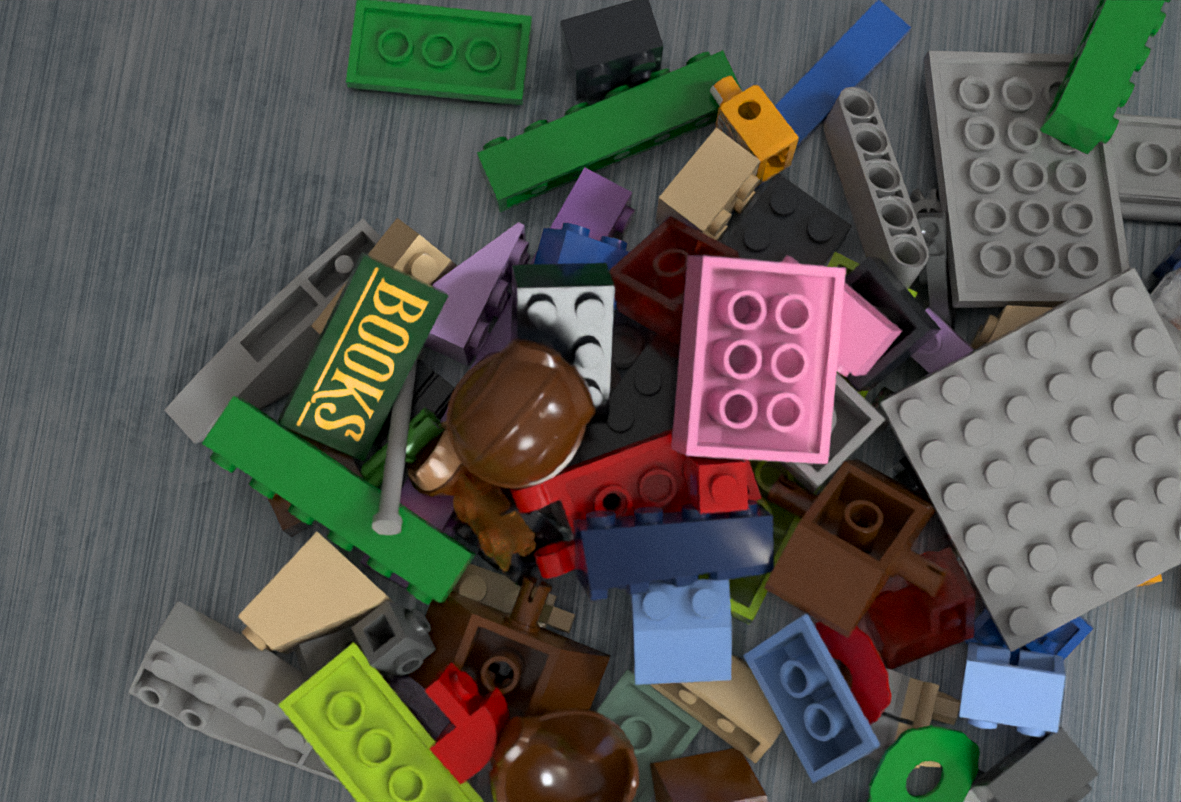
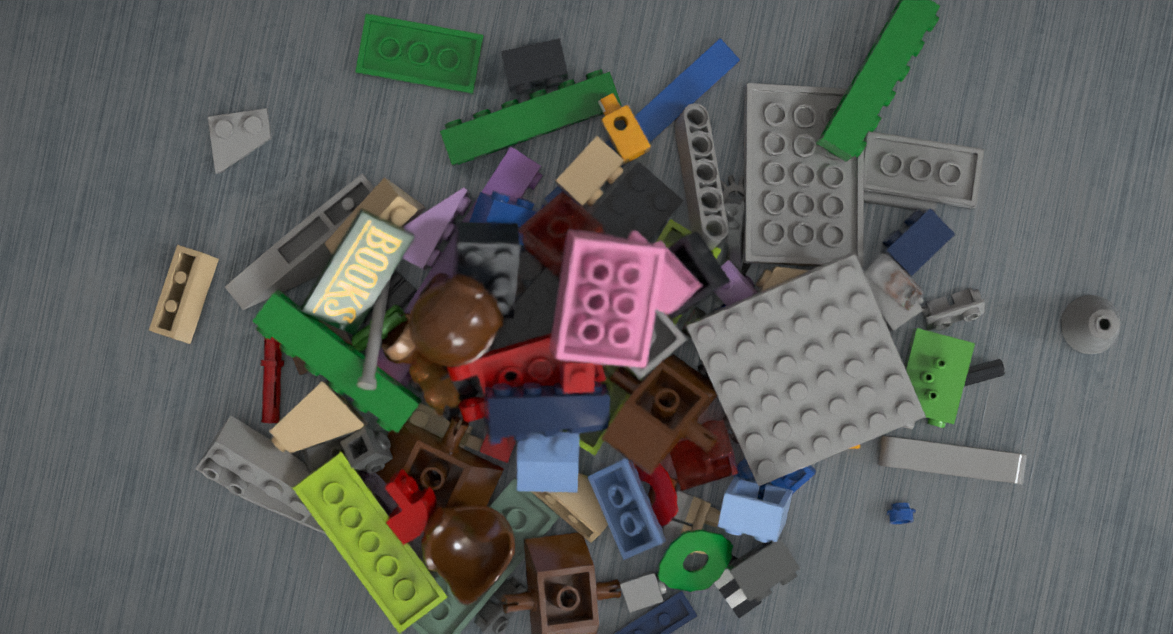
camera: 10 degrees right, 10 degrees up
none -> tan brick [149,245,219,344]
none -> light grey wing [208,108,272,174]
none -> red pin [260,337,285,423]
none -> red brick [479,433,516,463]

